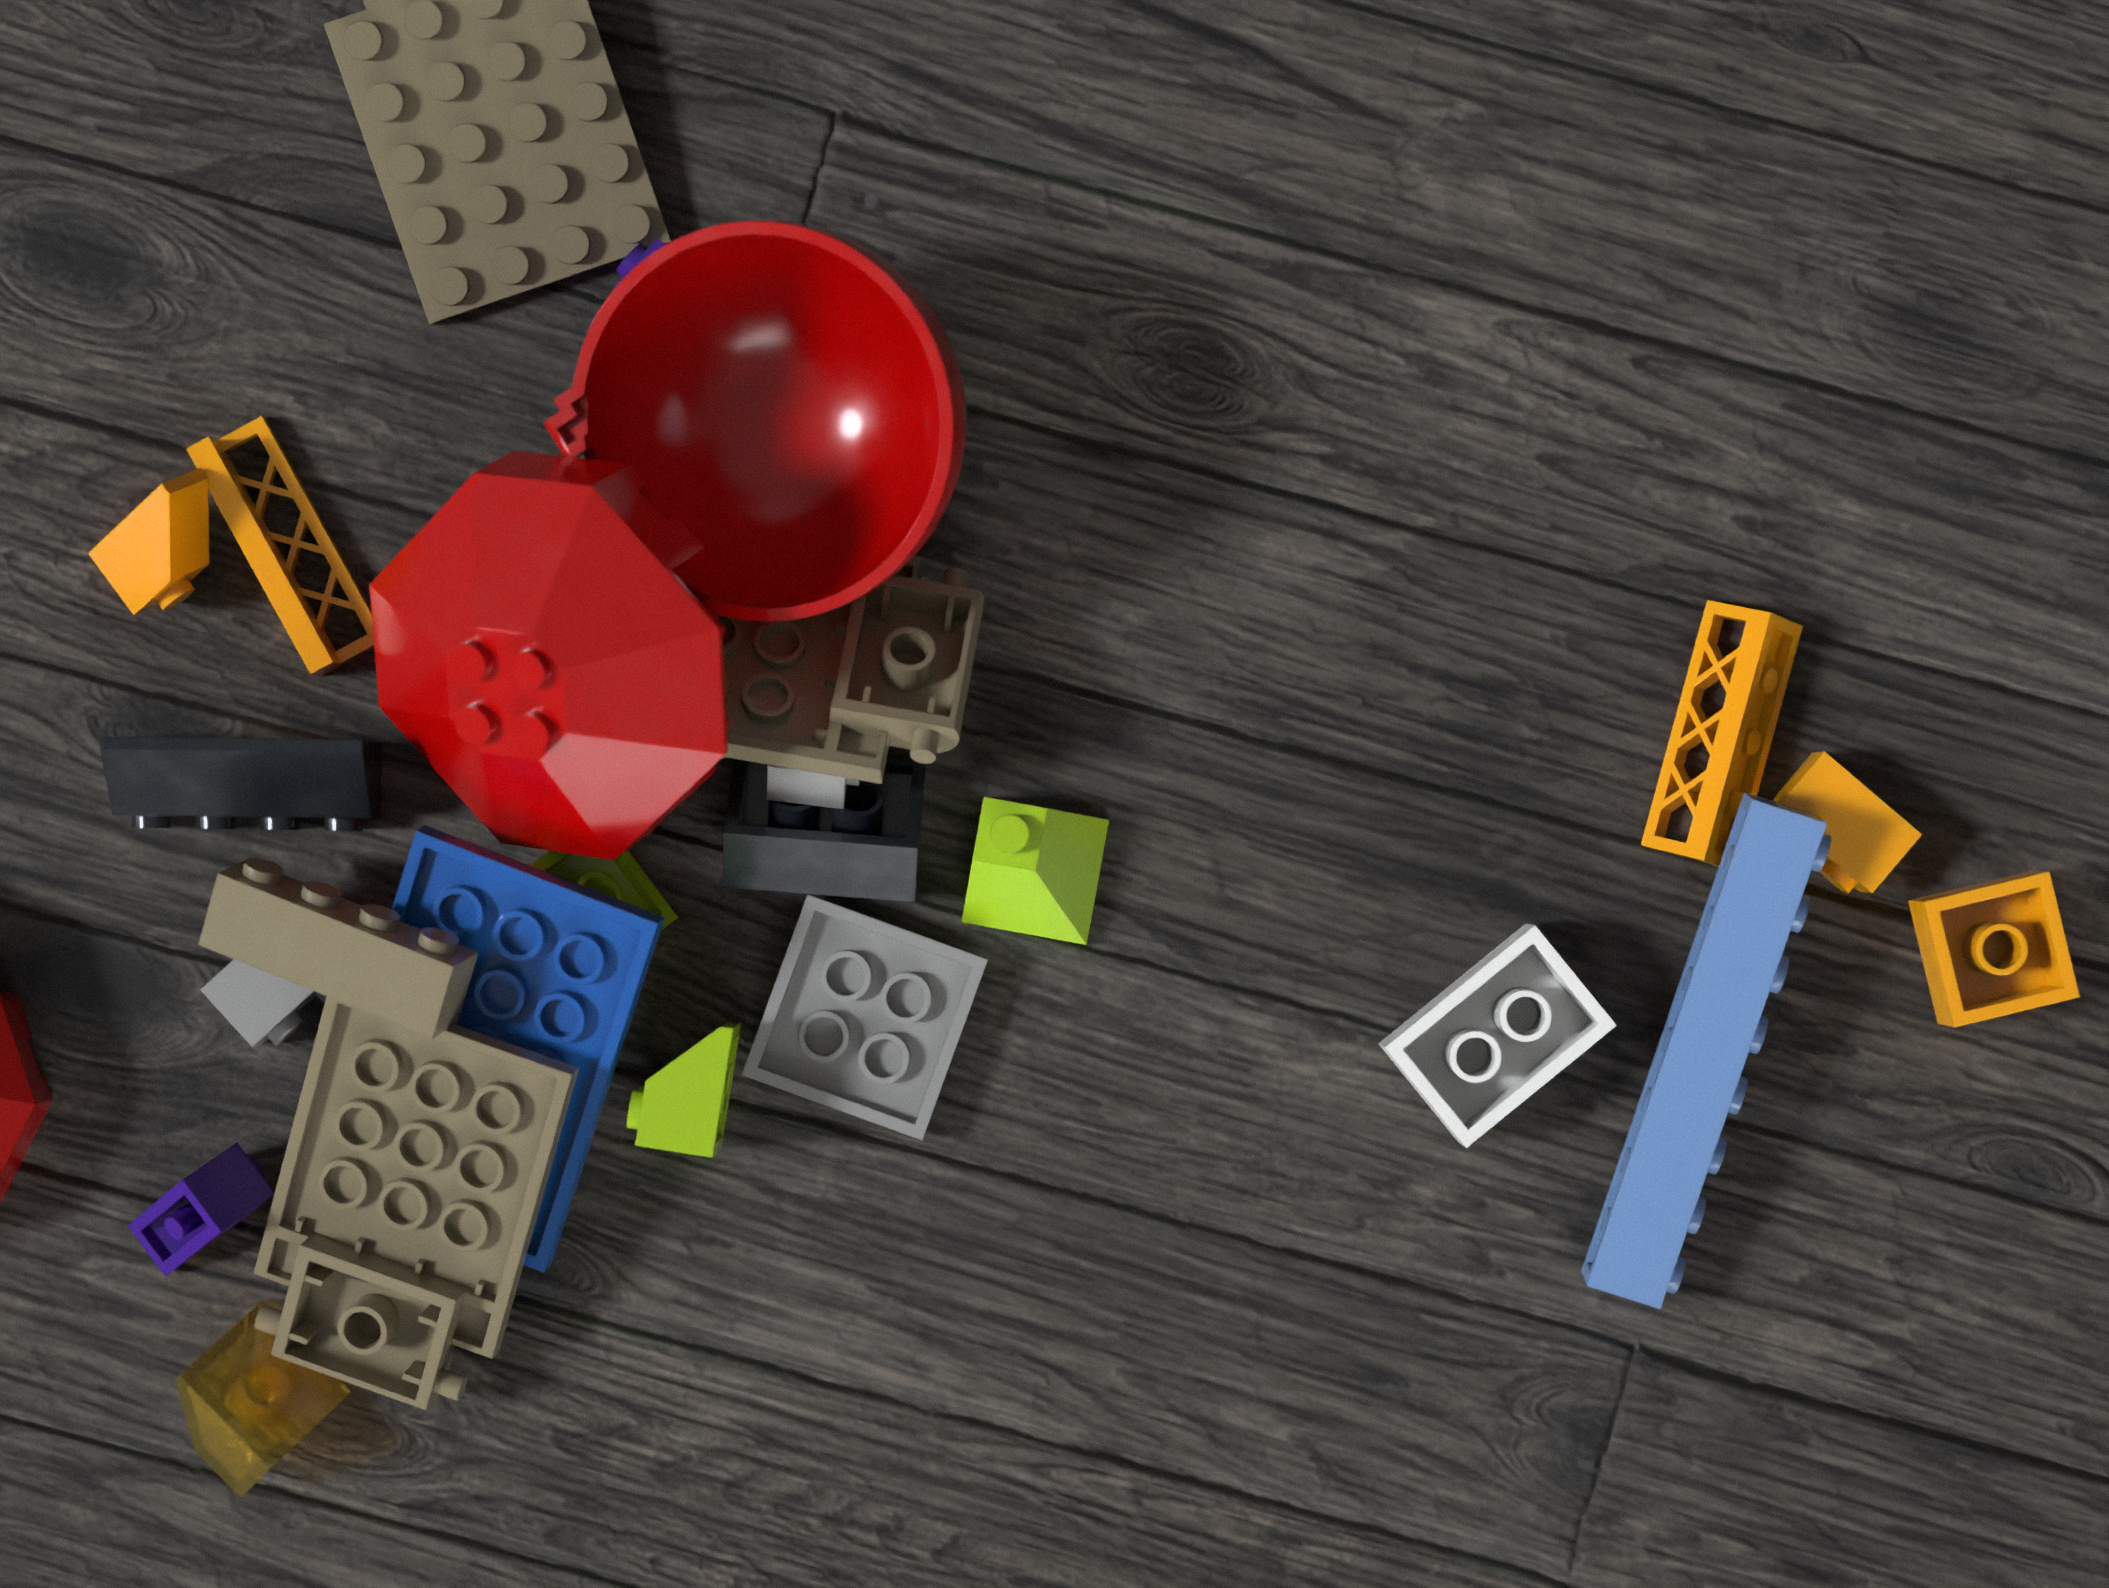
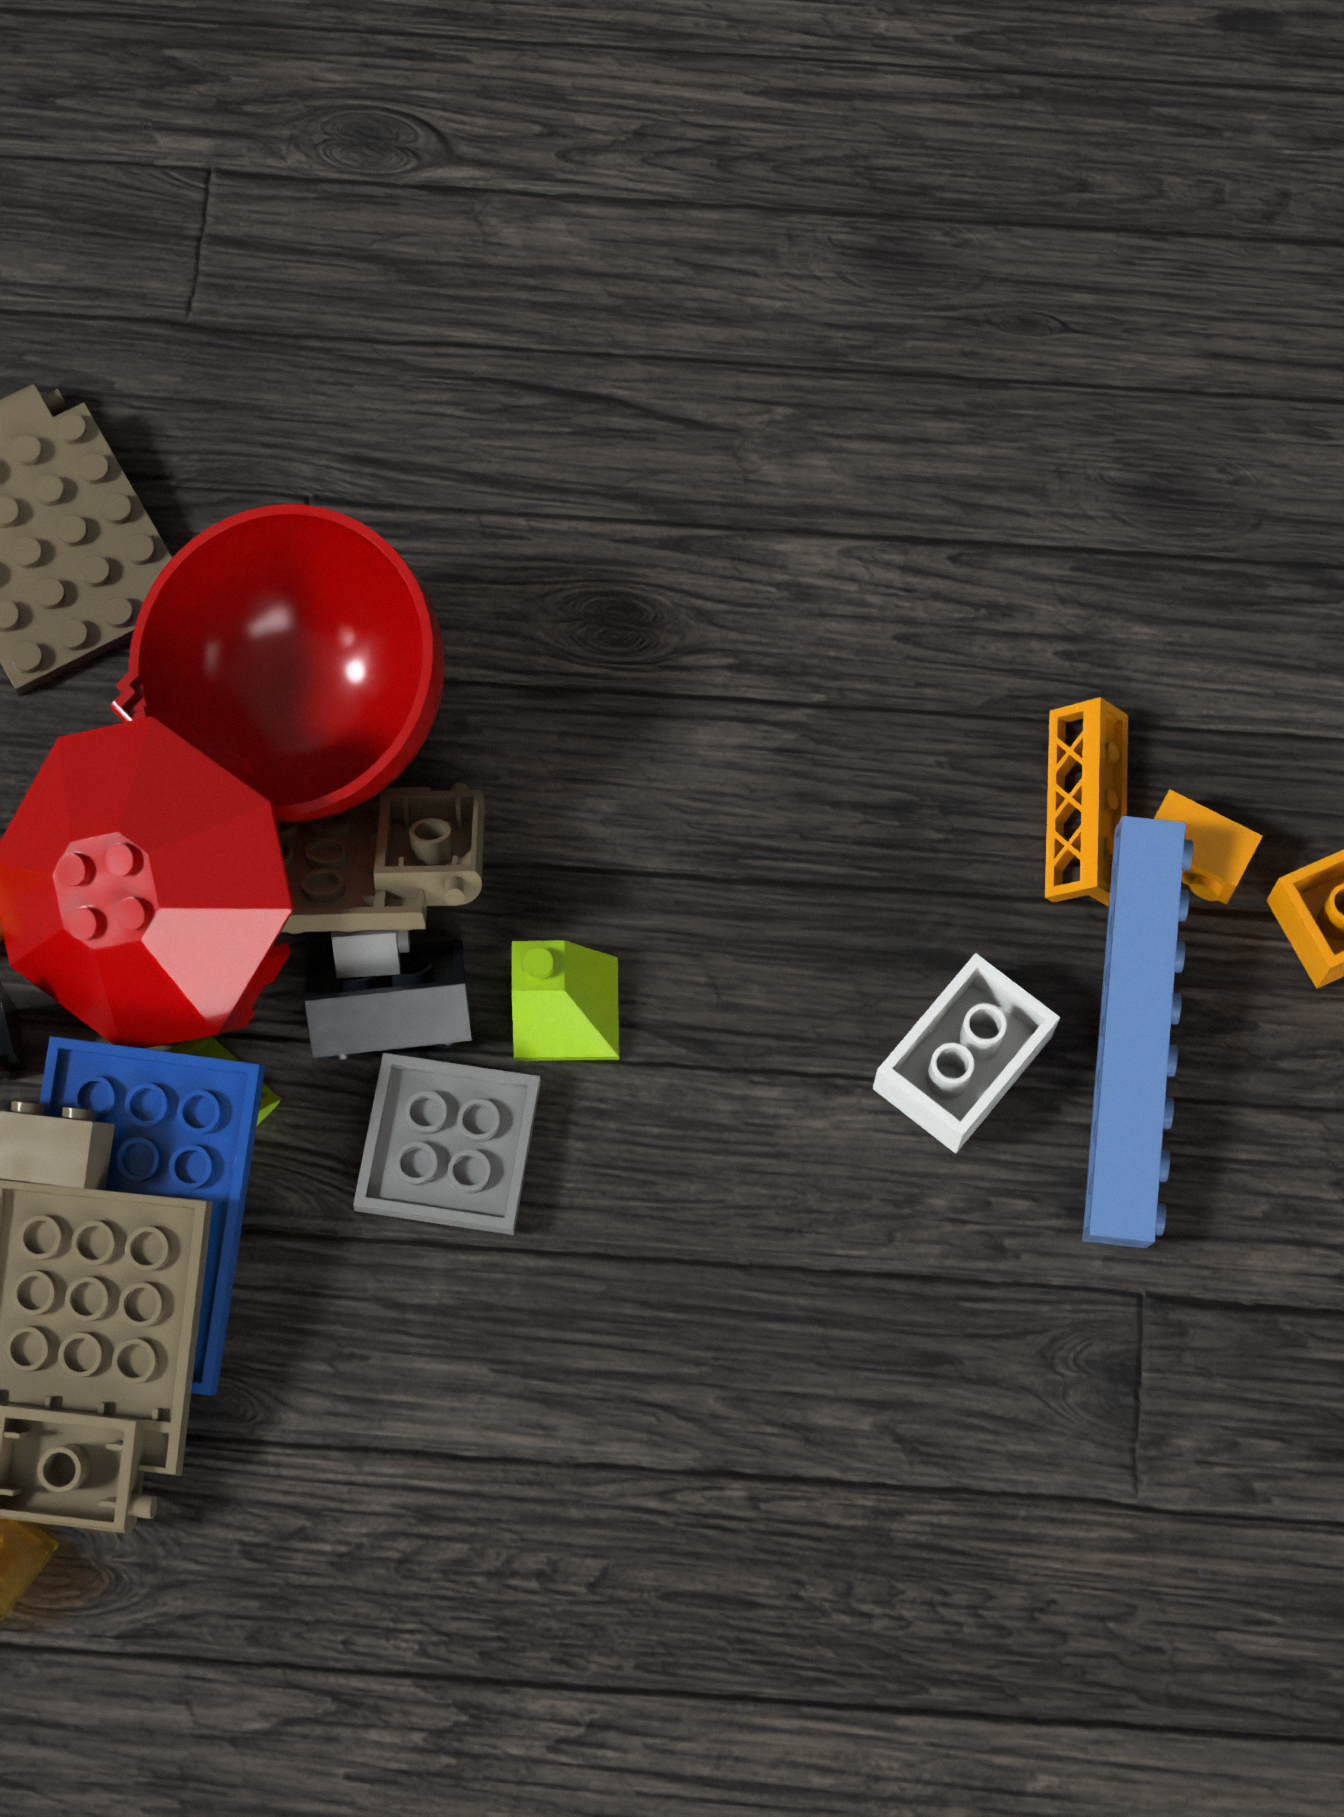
camera: 15 degrees left, 20 degrees down
lime slope [627,1020,742,1158] -> none

